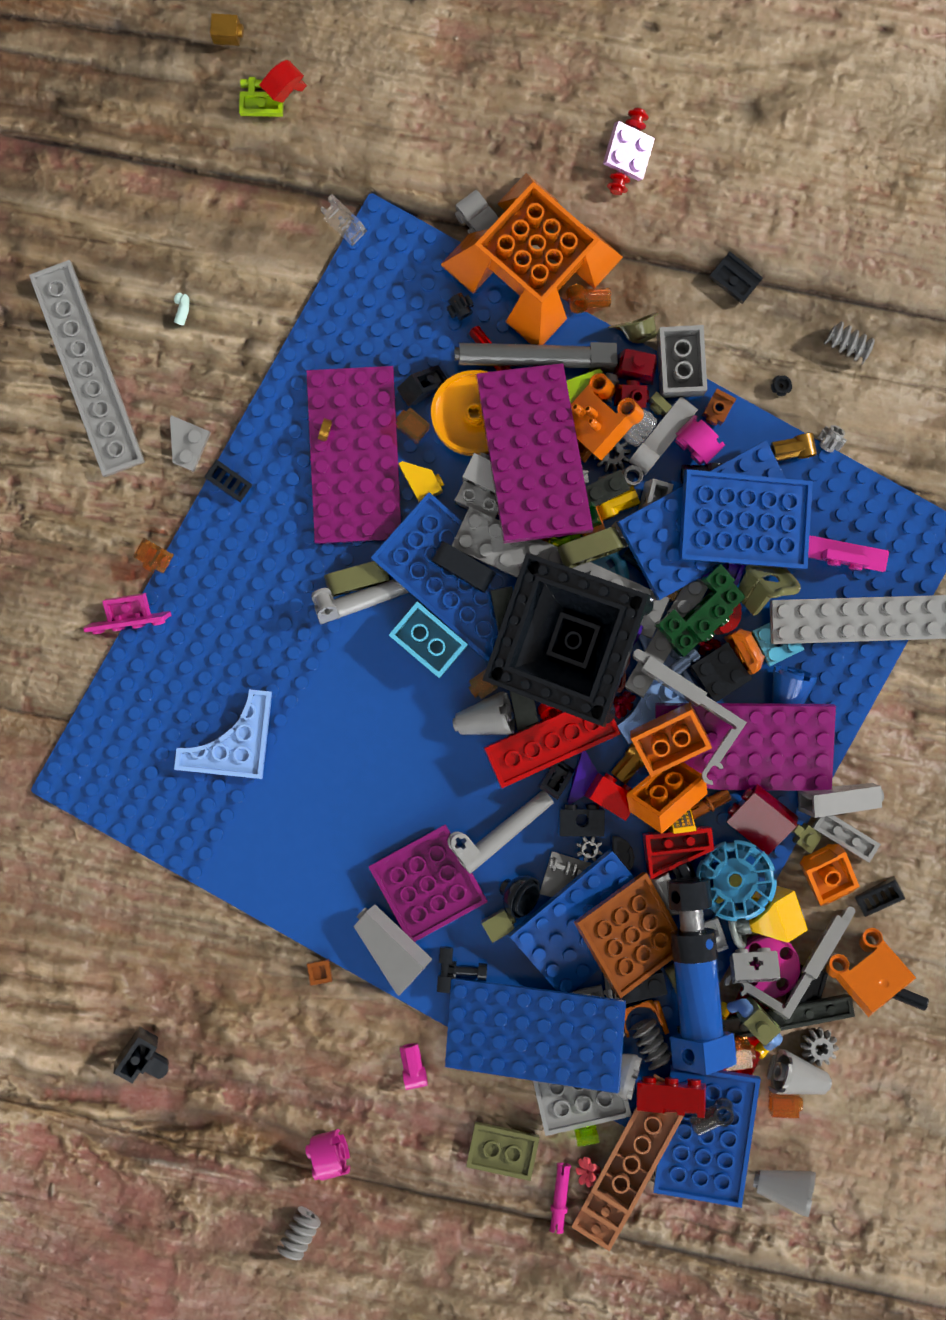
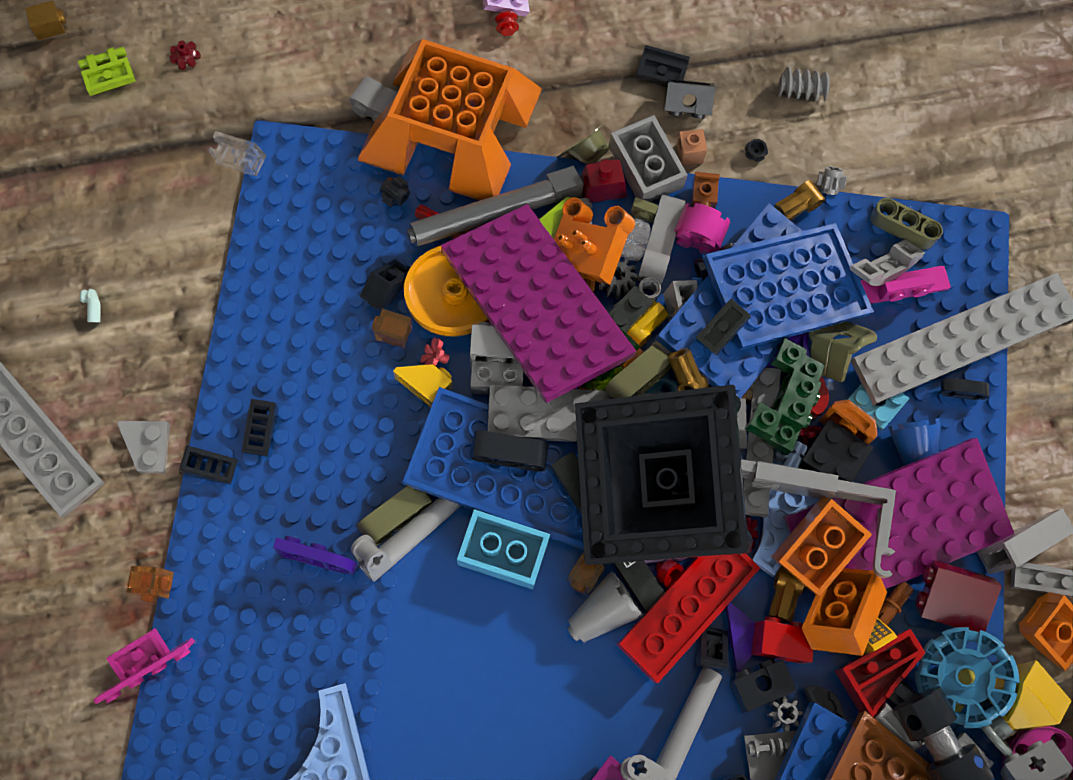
camera: 30 degrees left, 15 degrees down
red brick [259,60,307,103] -> none
magenta plate [306,366,401,544] -> none
pearl gold tile [318,418,332,441] -> none
clear orange piece [566,284,611,314] -> none
dark red brick [614,380,649,412] -> none
olive plate [792,823,823,853] -> none
none -> dark red plant [170,40,201,70]
none -> black slope [242,399,279,457]
none -> dark purple plate [273,536,357,575]
none -> coral plant [420,338,449,366]
none -> brick [663,78,716,119]
none -> pearl gold piece [668,348,709,391]
none -> nougat brick [676,129,707,166]
none -> pearl dark grey plate [696,299,751,356]
none -> light grey slope [850,239,925,286]
none -> olive beam [870,198,943,250]
none -> black beam [940,378,989,400]

